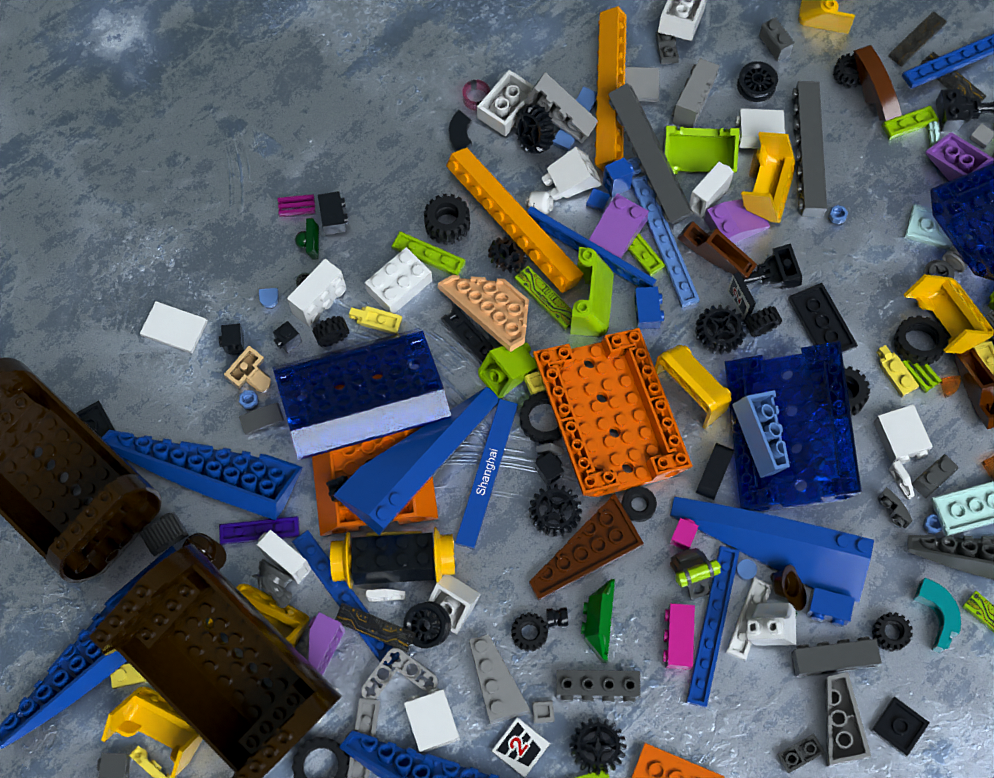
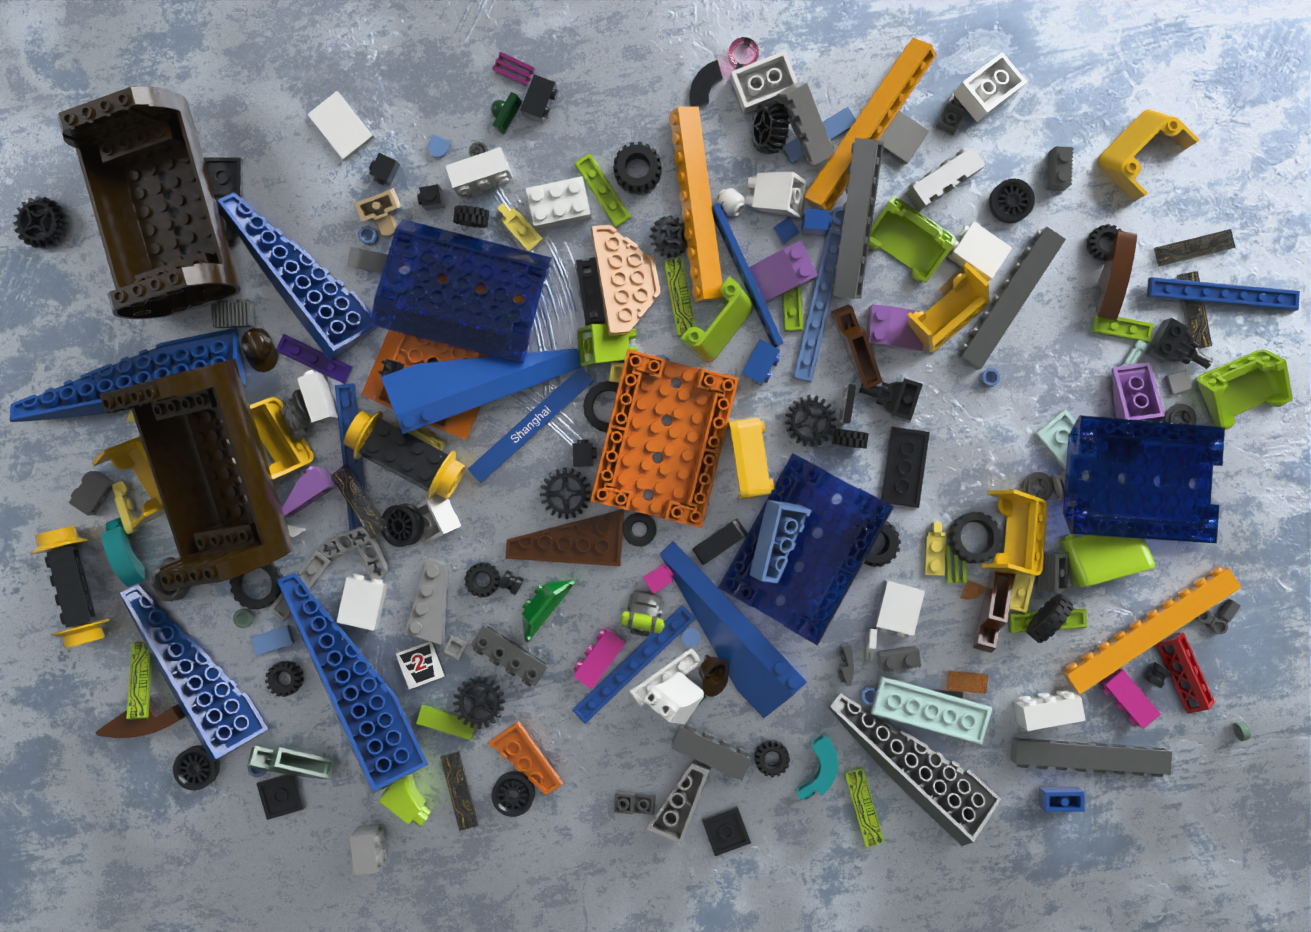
camera: 35 degrees right, 20 degrees up
white tile [366,589,406,602] -> none
light grey tile [536,443,563,455] -> none
white brick [689,162,734,219] -> none
blue brick [806,588,855,627] -> none

